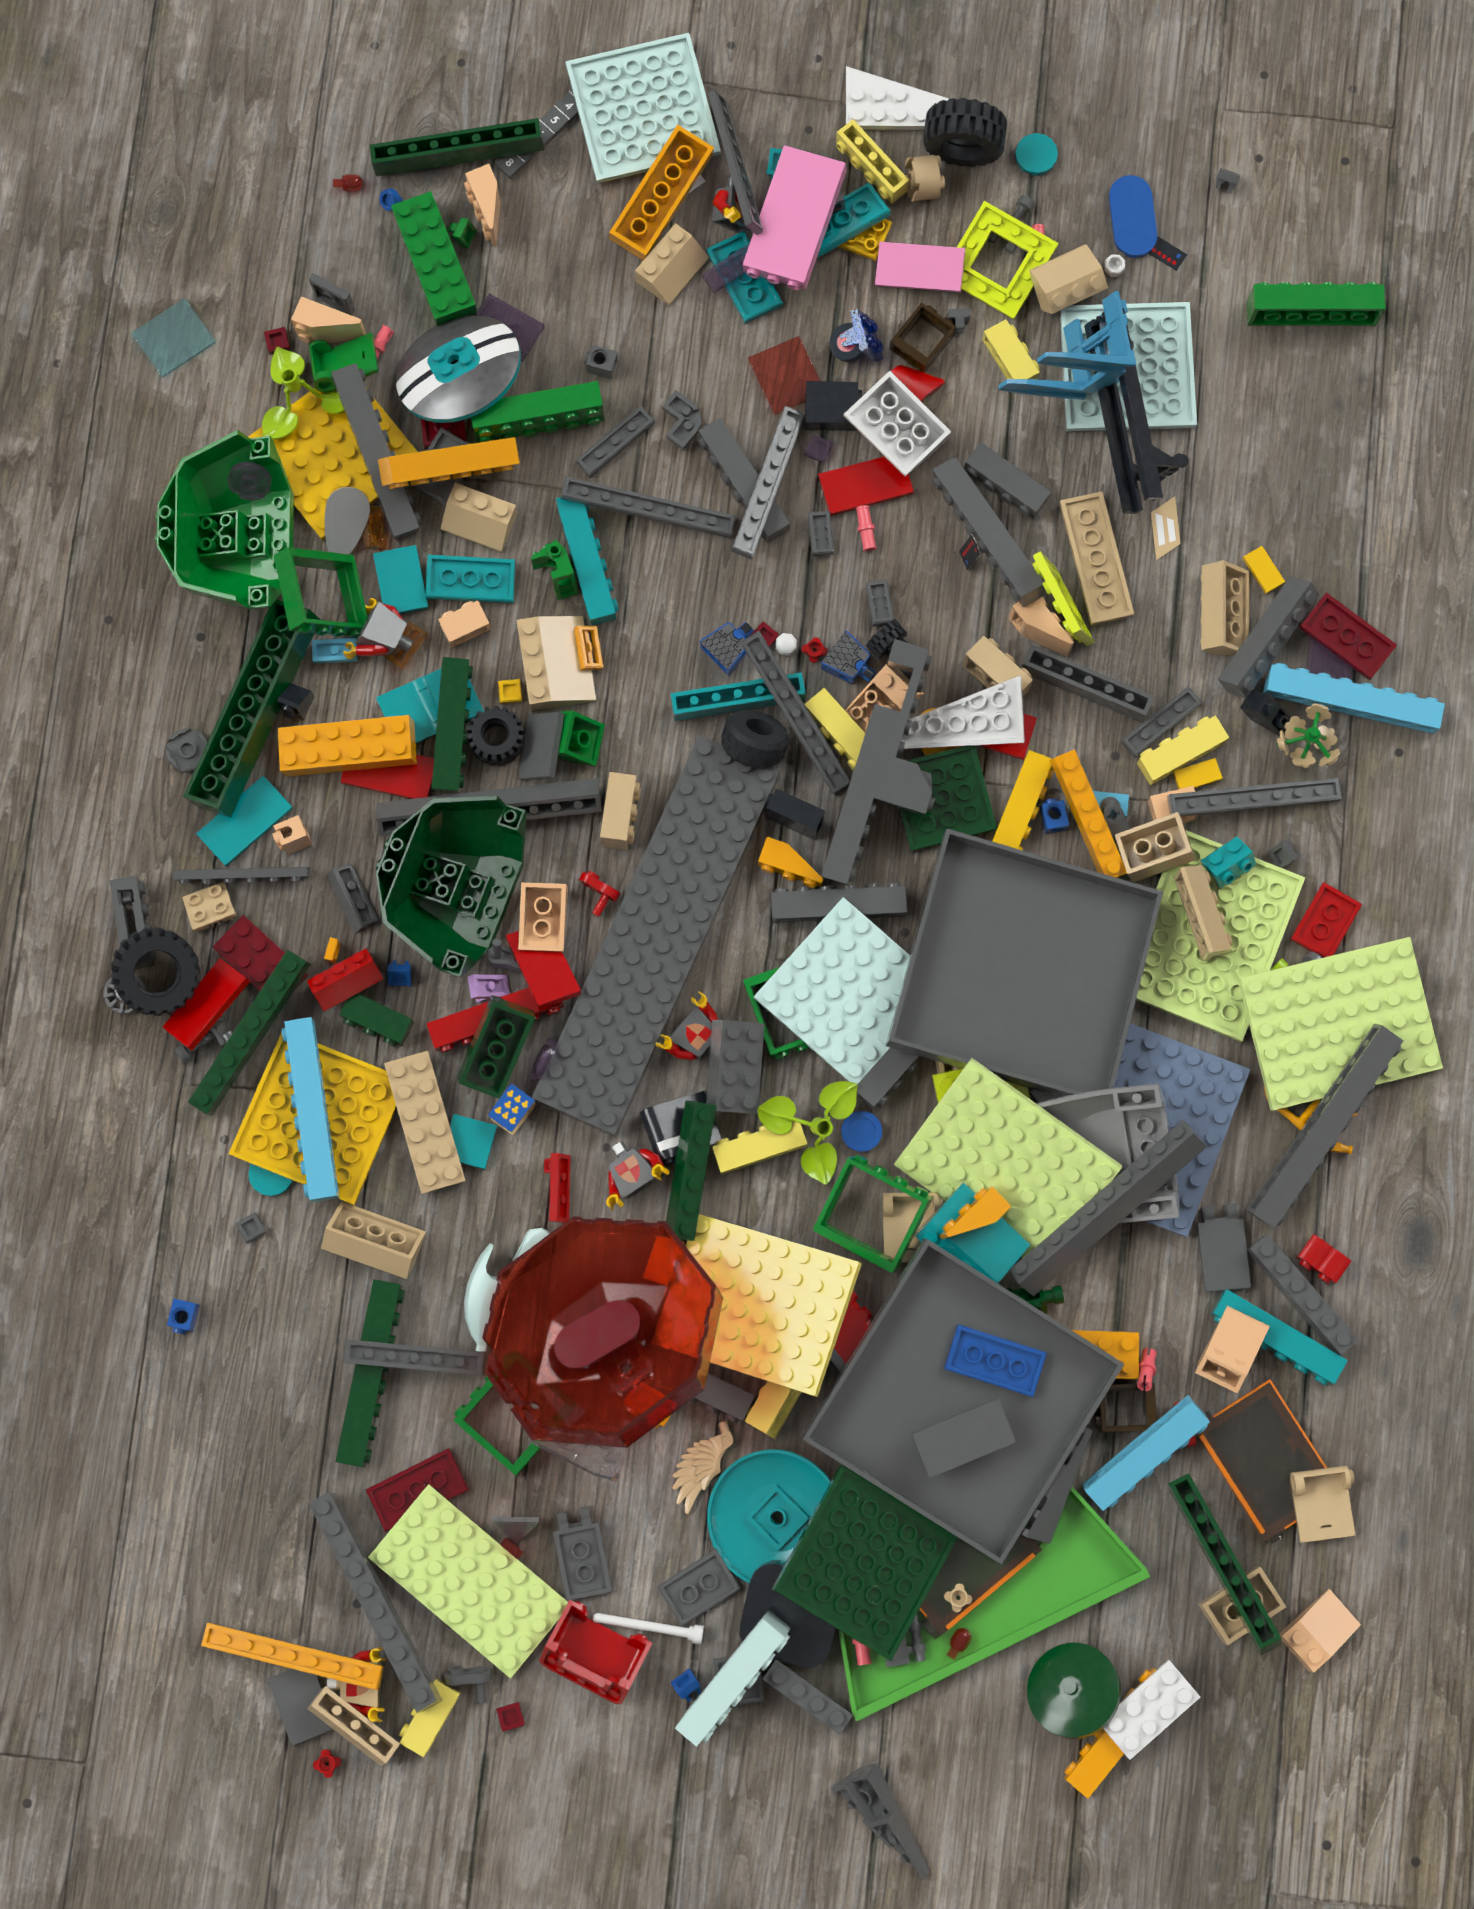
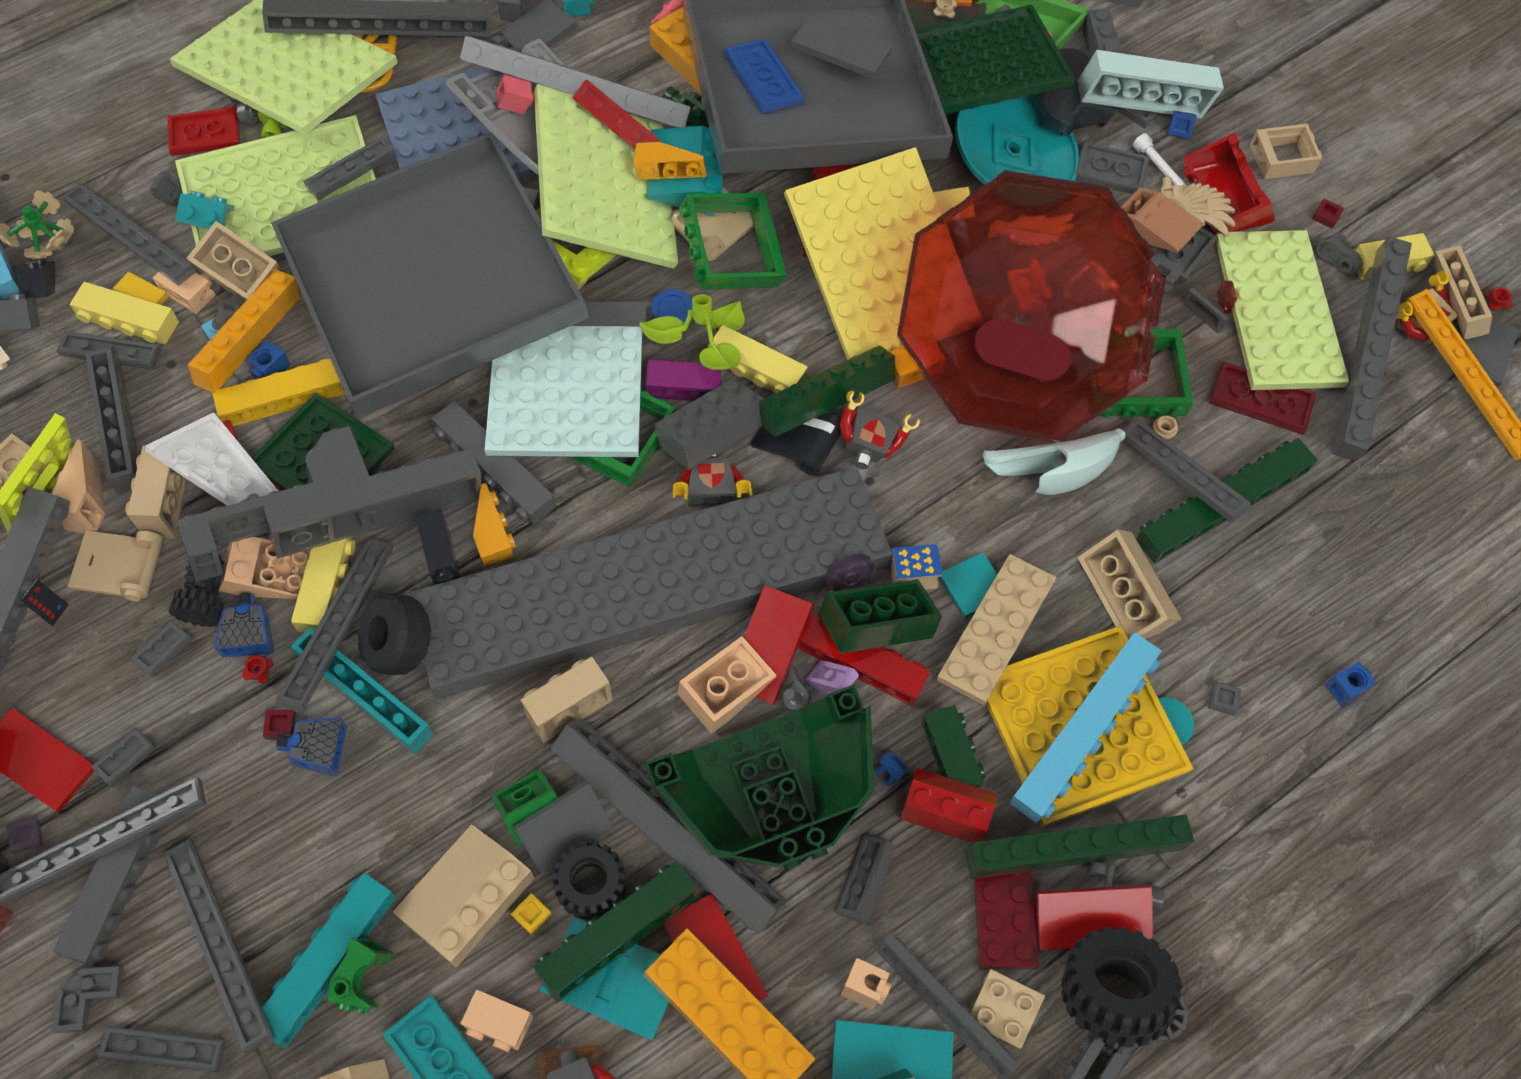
camera: 135 degrees left, 15 degrees down
light orange tile [324,937,341,964] -> none
red hinge [544,1153,571,1223] -> none
light orange tile [574,626,603,670] -> none
red piece [578,870,621,918] -> none
white tile [776,633,797,656] -> none
coral pin [856,505,877,552] -> none
tan slope [1173,865,1233,961] -> none
none -> tan door [68,530,164,601]
none -> dark grey tile [303,137,396,201]
none -> coral brick [496,74,534,115]
none -> red tile [573,79,660,149]
none -> magenta brick [646,359,721,401]
none -> nougat slope [1115,187,1203,253]
none -> tan plate [1153,416,1178,440]
none -> tan animal [1161,177,1235,238]
none -> tan window [1250,124,1322,180]

